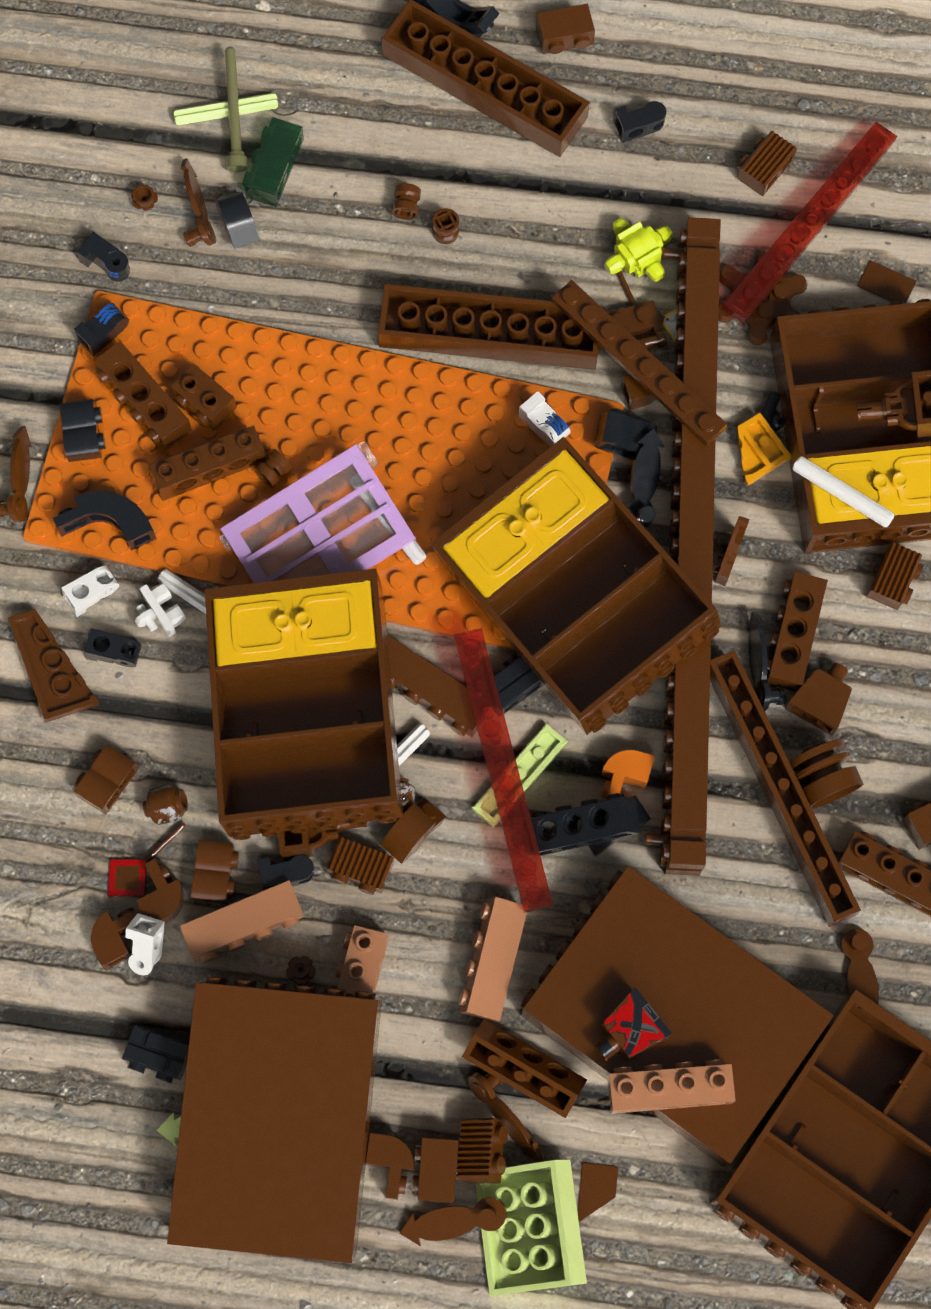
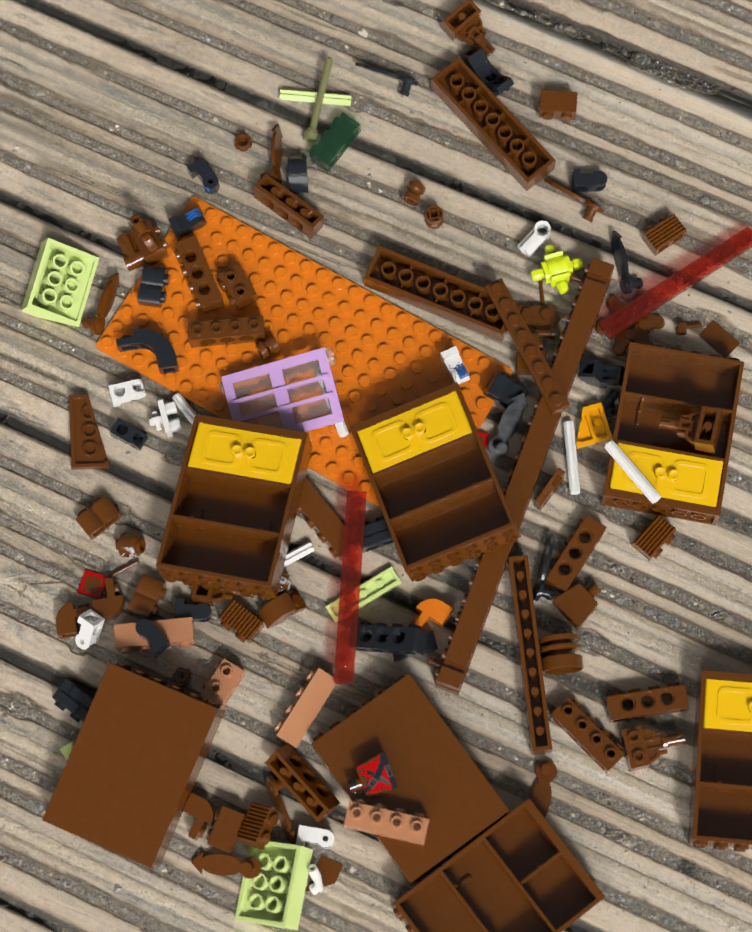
camera: 25 degrees right, 0 degrees up
none -> reddish brown piece [116,233,146,272]
none -> reddish brown brick [130,215,169,266]
none -> black leg [136,619,171,658]
none -> reddish brown brick [253,174,324,239]
none -> white leg [296,825,334,849]
none -> white arm [307,864,323,895]
none -> black brick [355,62,418,97]
none -> white piece [517,221,551,257]
none -> reddish brown brick [544,178,604,223]
none -> white axle [563,421,580,495]
none -> black brick [578,359,624,388]
none -> black brick [611,231,643,295]
none -> reddish brown hand [676,322,702,336]

